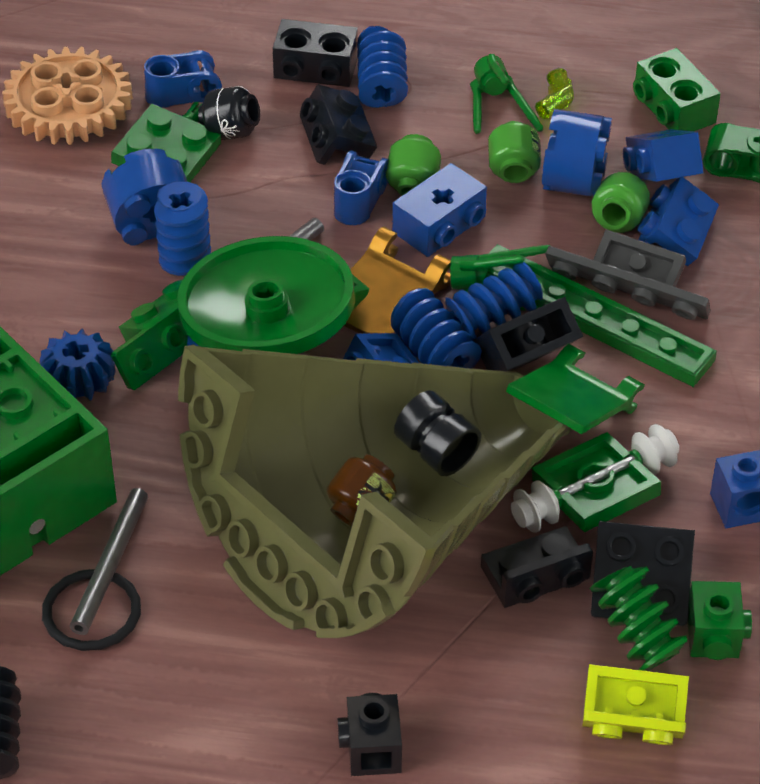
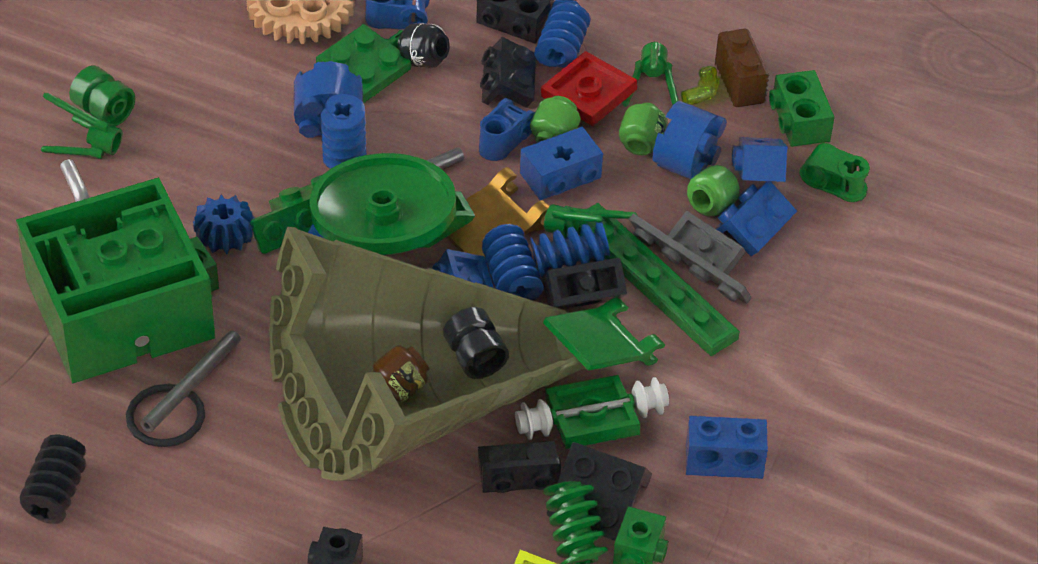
camera: 15 degrees right, 0 degrees up
none -> red plate [541,51,637,126]
none -> reddish brown brick [715,28,770,107]

